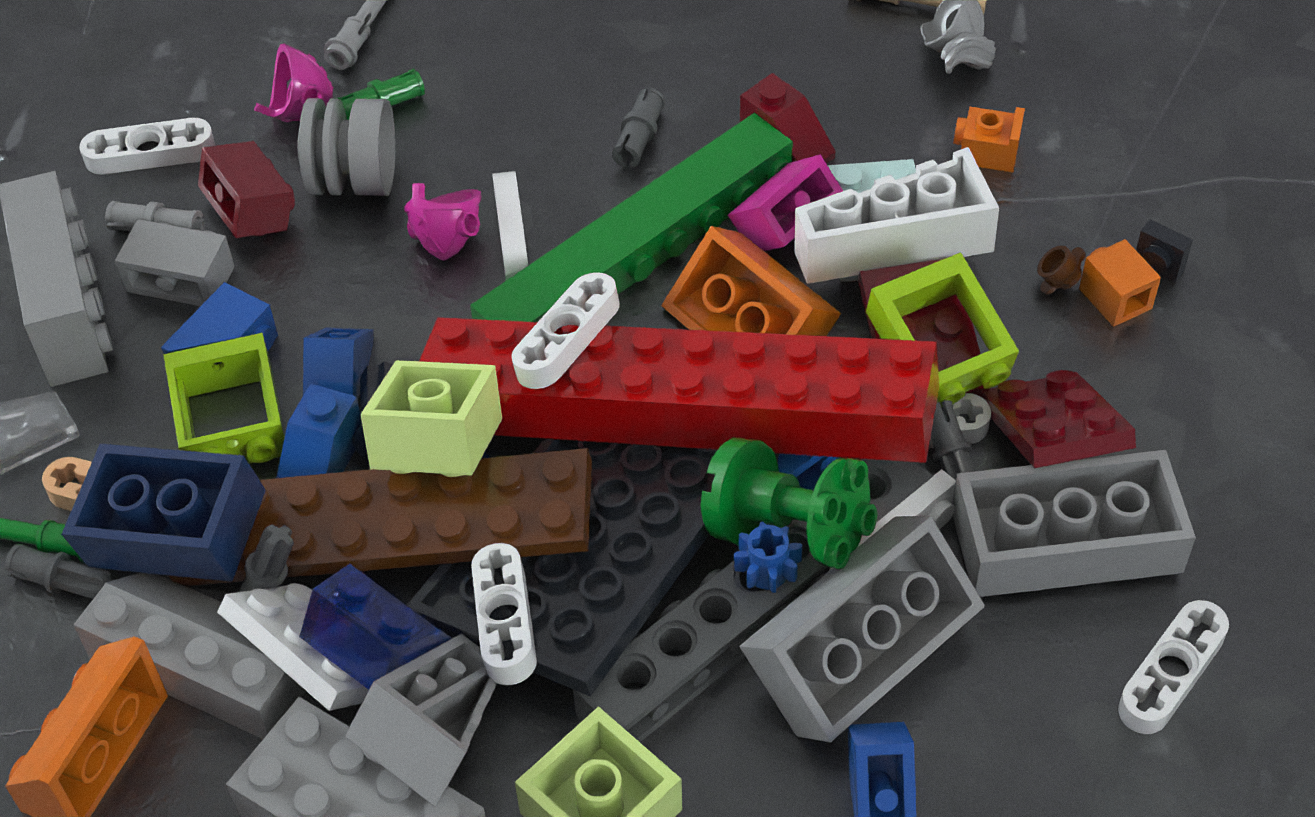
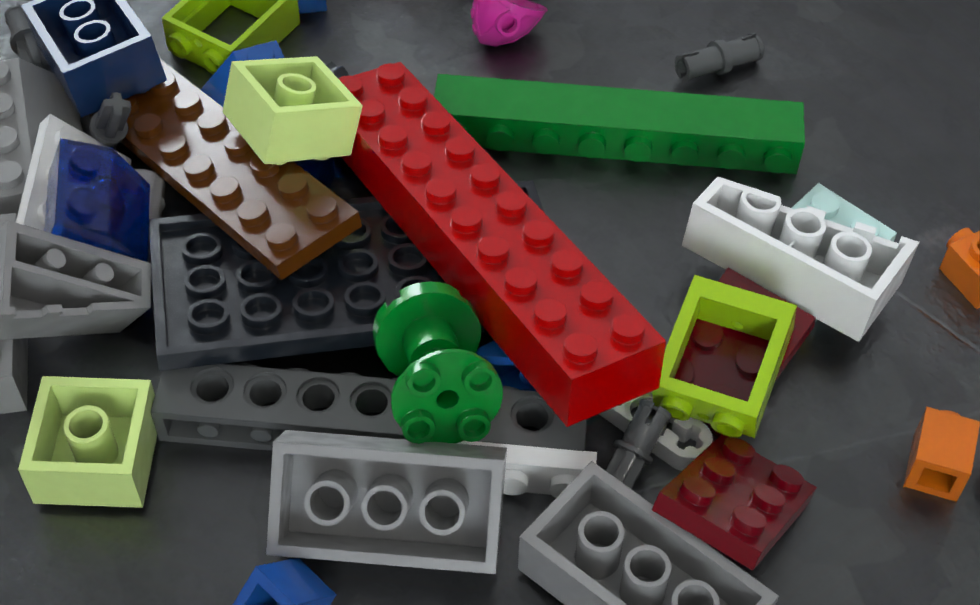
camera: 45 degrees right, 0 degrees up
blue slope [303,327,374,397] -> none
white beam [471,543,537,685] -> none
white beam [492,171,528,280] -> none
white beam [512,273,620,389] -> none
orange slope [661,226,841,336] -> none
dark pink brick [728,154,843,251] -> none
blue gear [734,522,802,593] -> none
dark red slope [740,73,836,164] -> none
reddish brown plate [1037,245,1086,295] -> none

